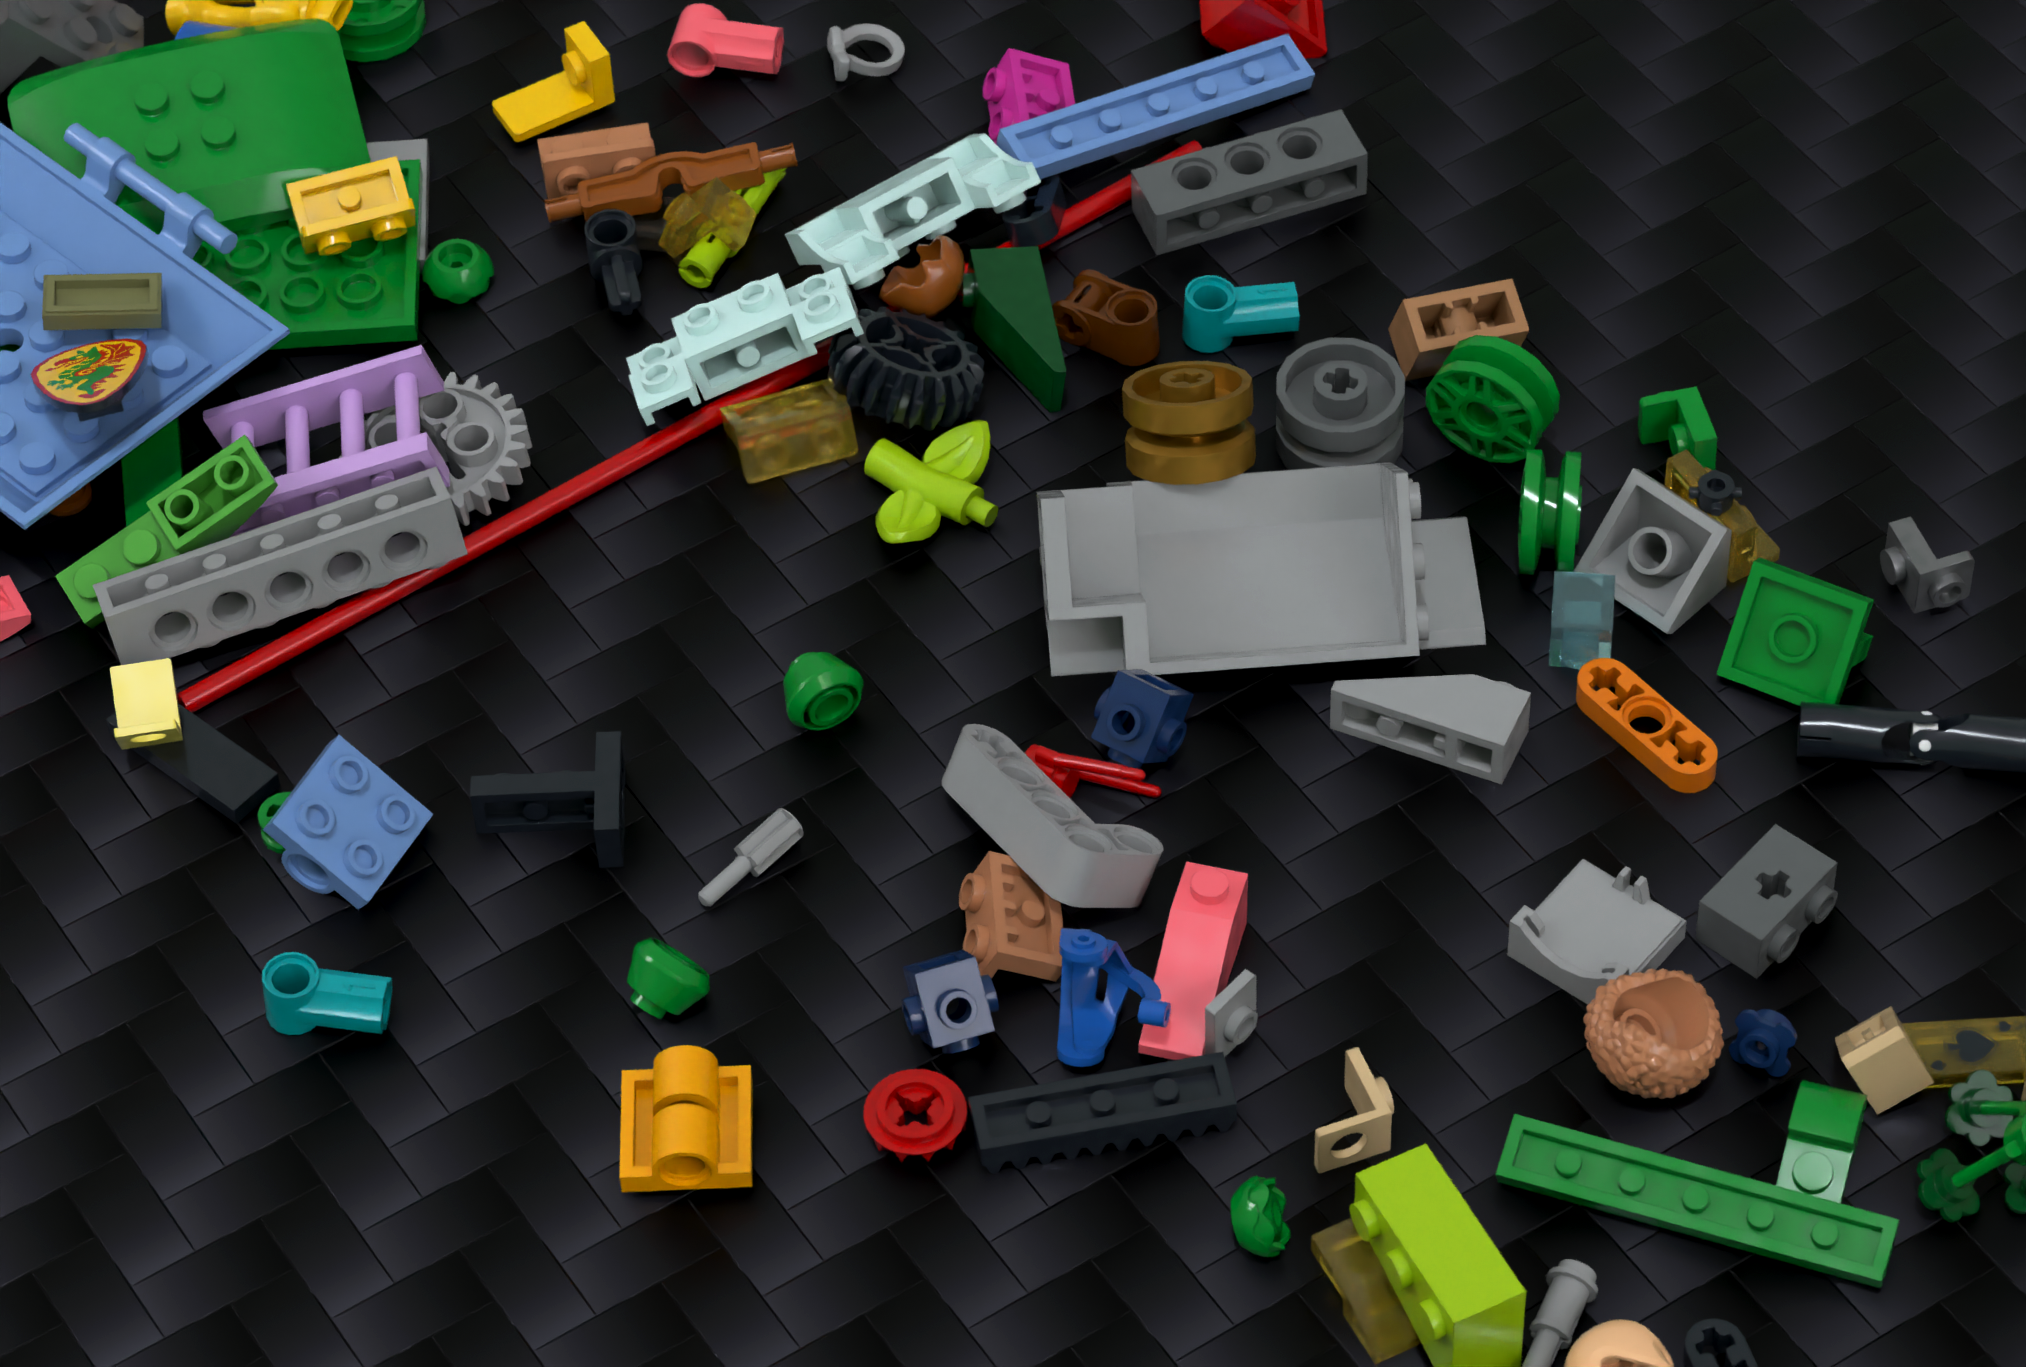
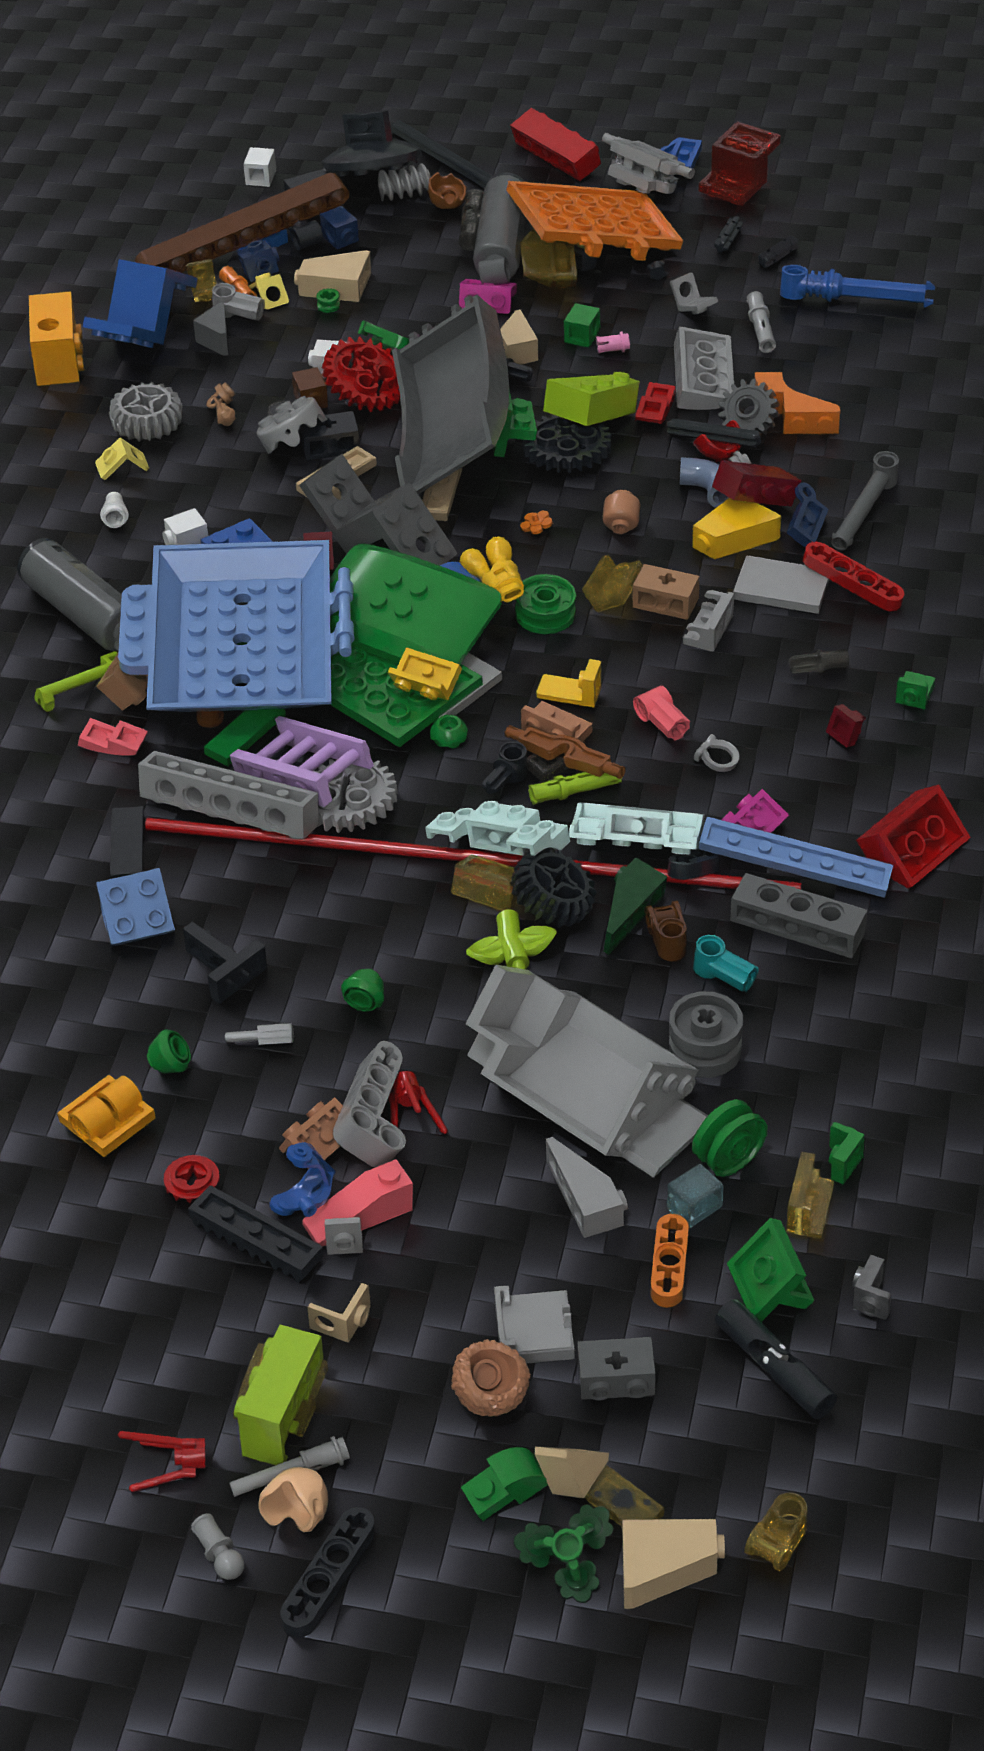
camera: 45 degrees right, 5 degrees down
shield [31,339,149,422] -> none
olive tile [42,273,163,330] -> none
bright green slope [55,435,278,629] -> none
light yellow bracket [110,658,183,750] -> none
teal piece [262,952,393,1035] -> none
clear yellow bracket [658,177,756,258] -> none
dark orange hair [879,235,965,318] -> none
brick [901,950,999,1054] -> none
dark blue brick [1091,669,1194,769] -> none
pearl gold wheel [1122,361,1256,485] -> none
green plate [1231,1175,1291,1257] -> none
medium nougat brick [1388,279,1530,381] -> none
green wheel [1426,335,1560,463] -> none
green plate [1496,1114,1899,1289] -> none
light grey slope [1574,468,1732,634] -> none
black piece [1689,470,1742,516] -> none
dark blue plate [1729,1009,1797,1077] -> none

